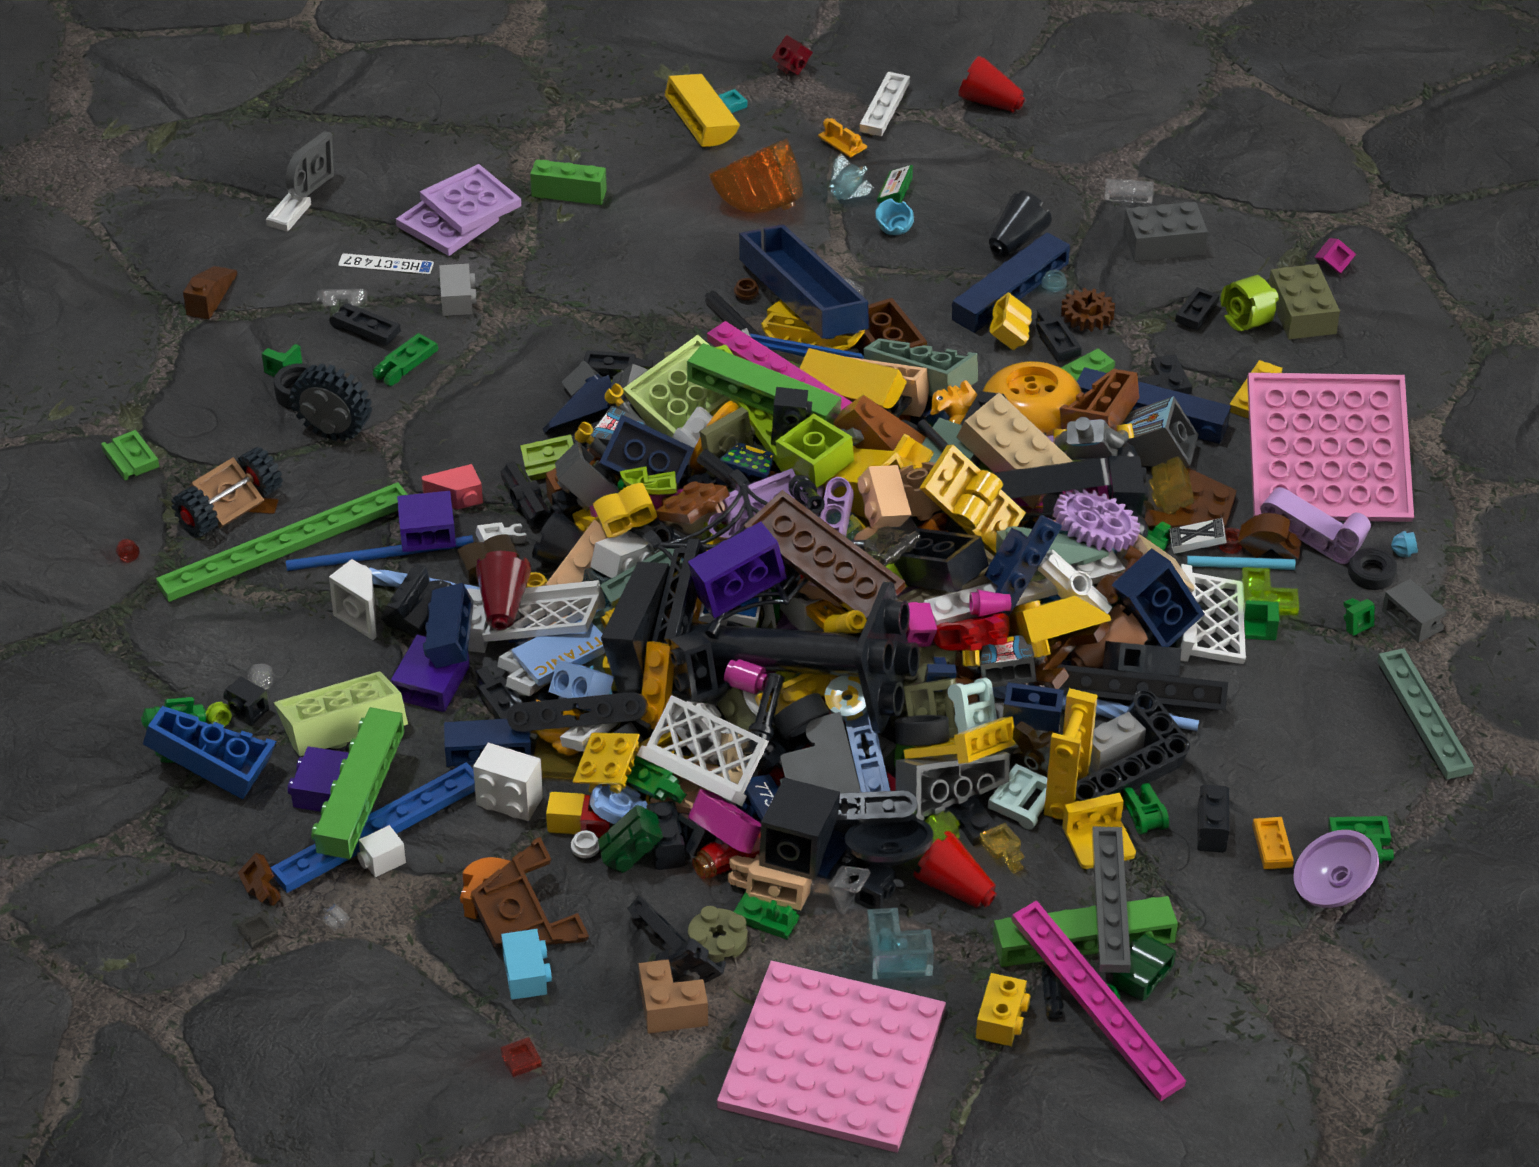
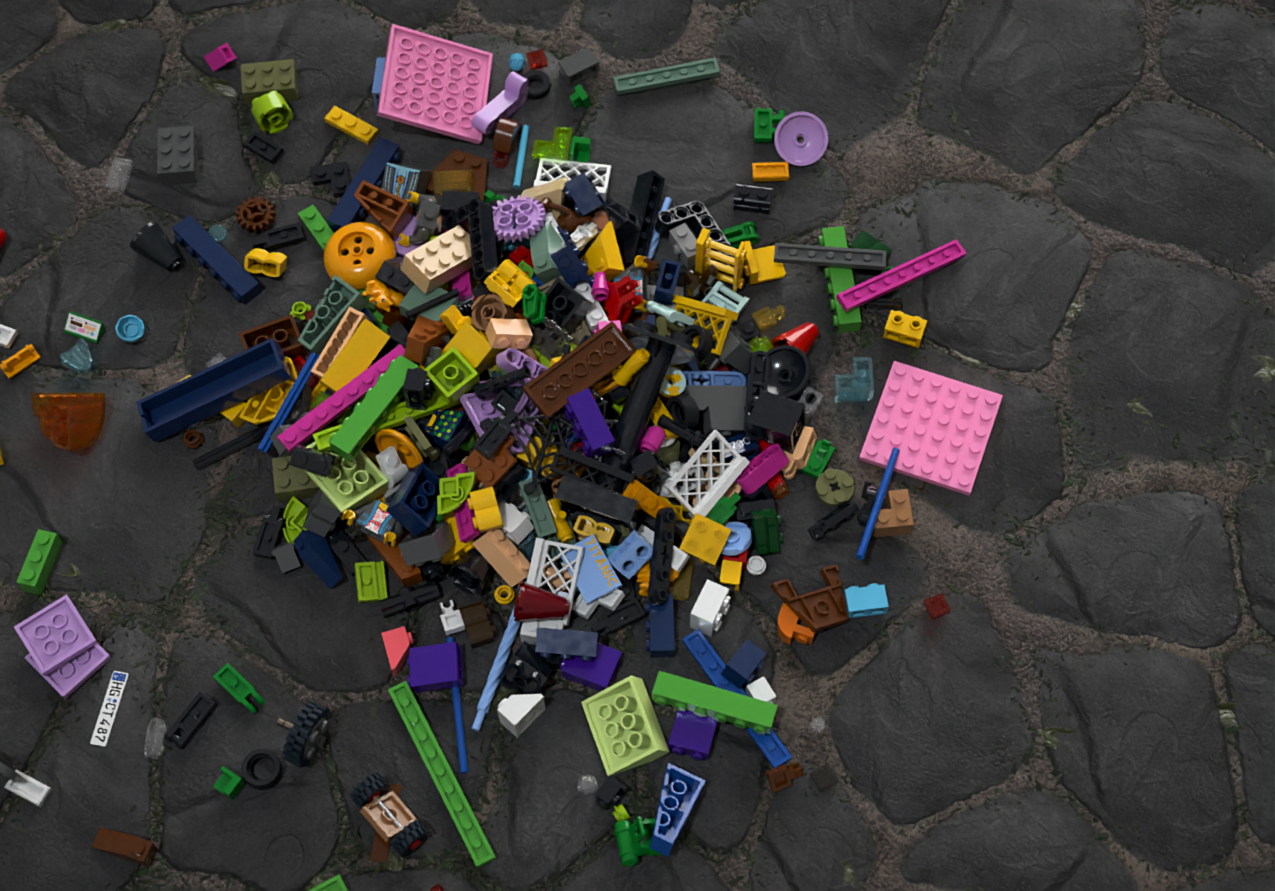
camera: 85 degrees left, 20 degrees up
light grey brick [439,264,477,316] -> none
tile [1170,518,1226,554] -> none
none -> black brick [289,444,336,477]
none -> black hinge [473,409,518,460]
none -> green piece [522,284,547,324]
none -> clear red plate [526,49,548,70]
none -> dark blue brick [721,639,767,689]
none -> blue piece [856,448,900,560]

